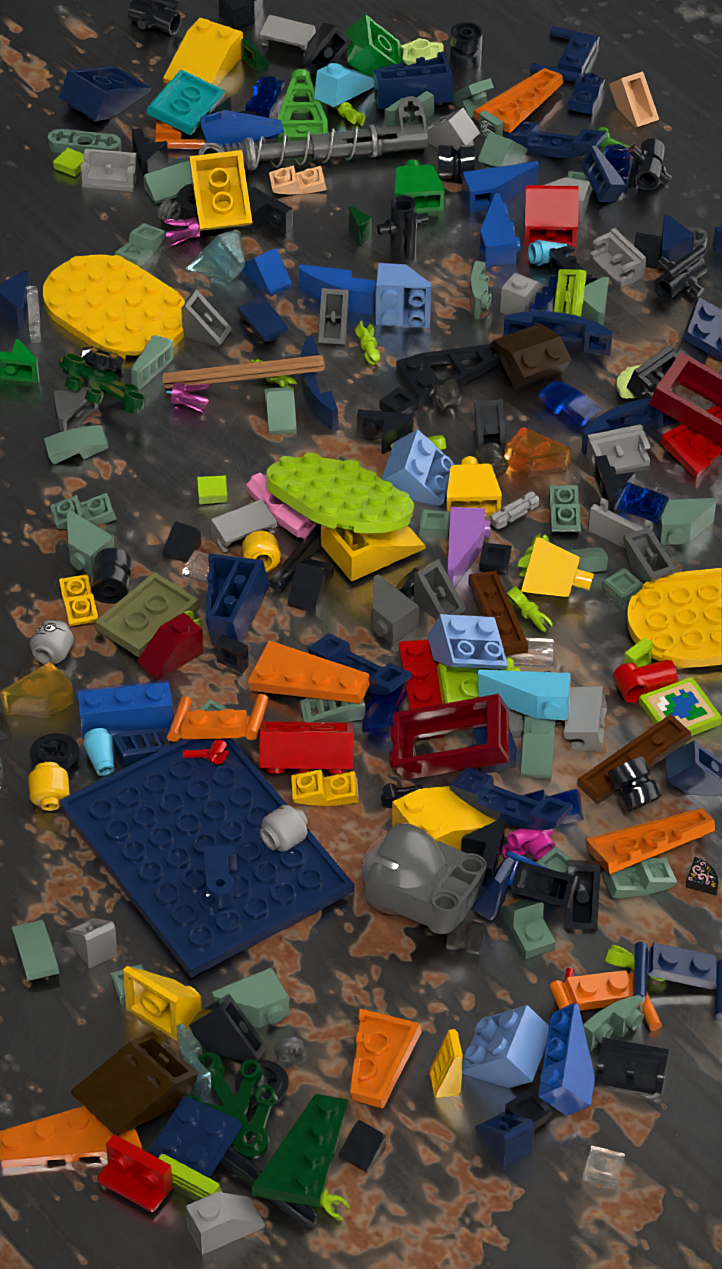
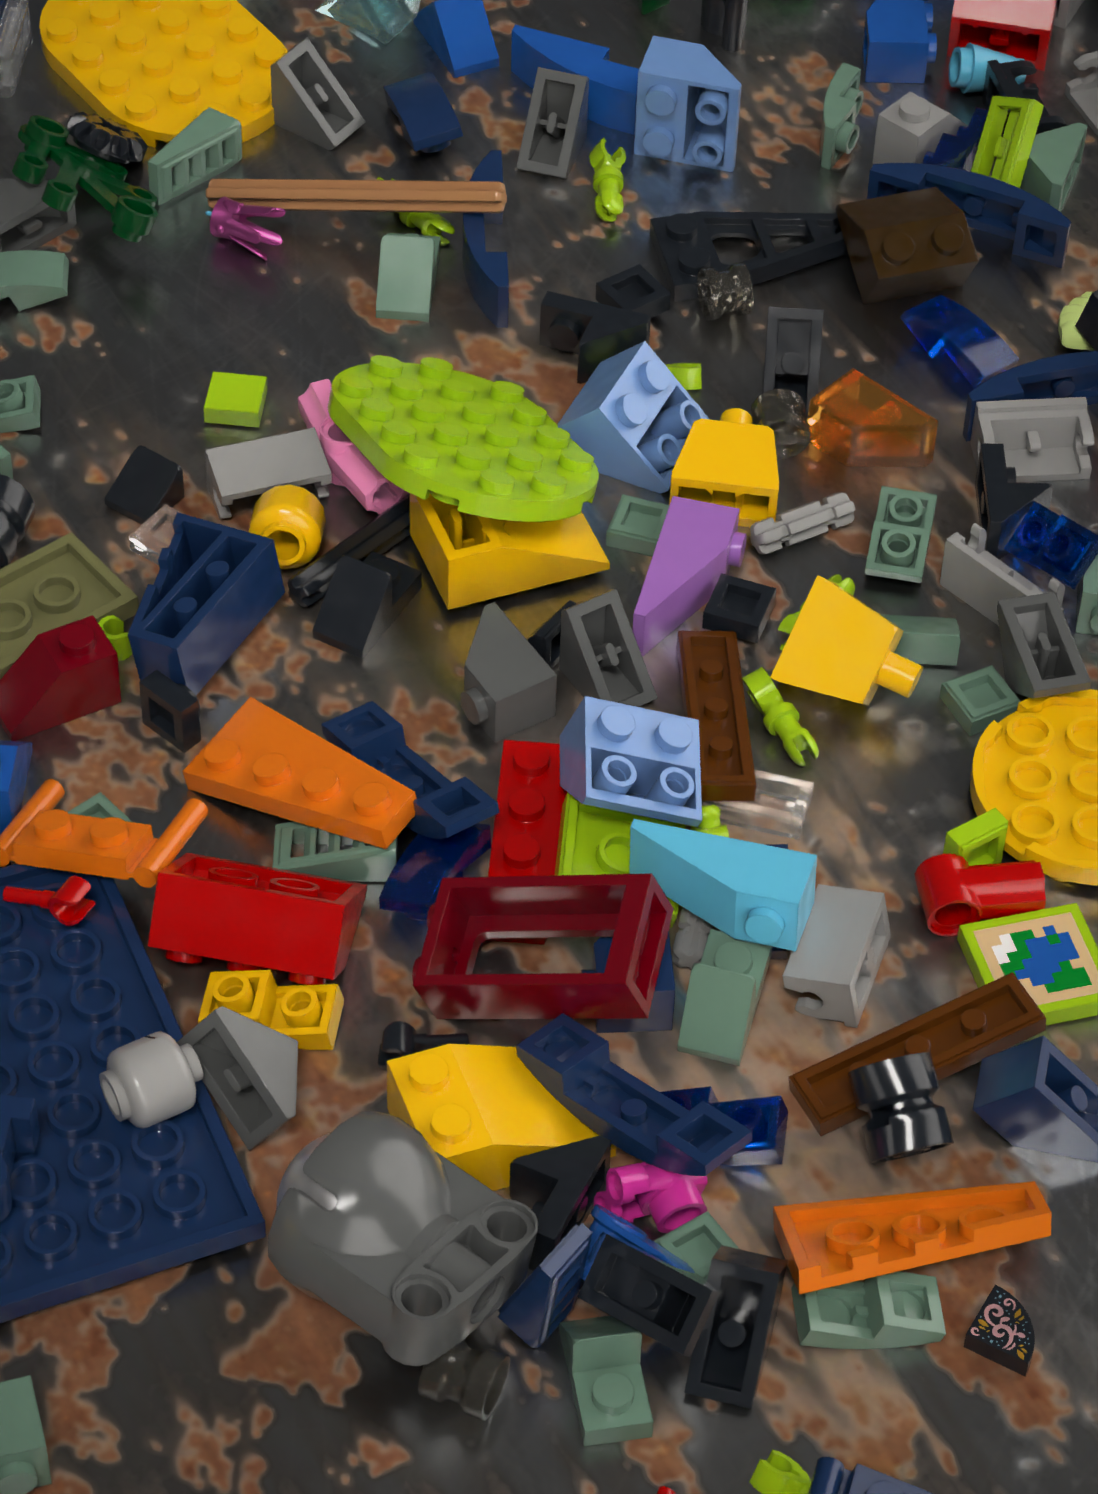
camera: 10 degrees right, 0 degrees up
none -> dark grey slope [177,1006,298,1151]

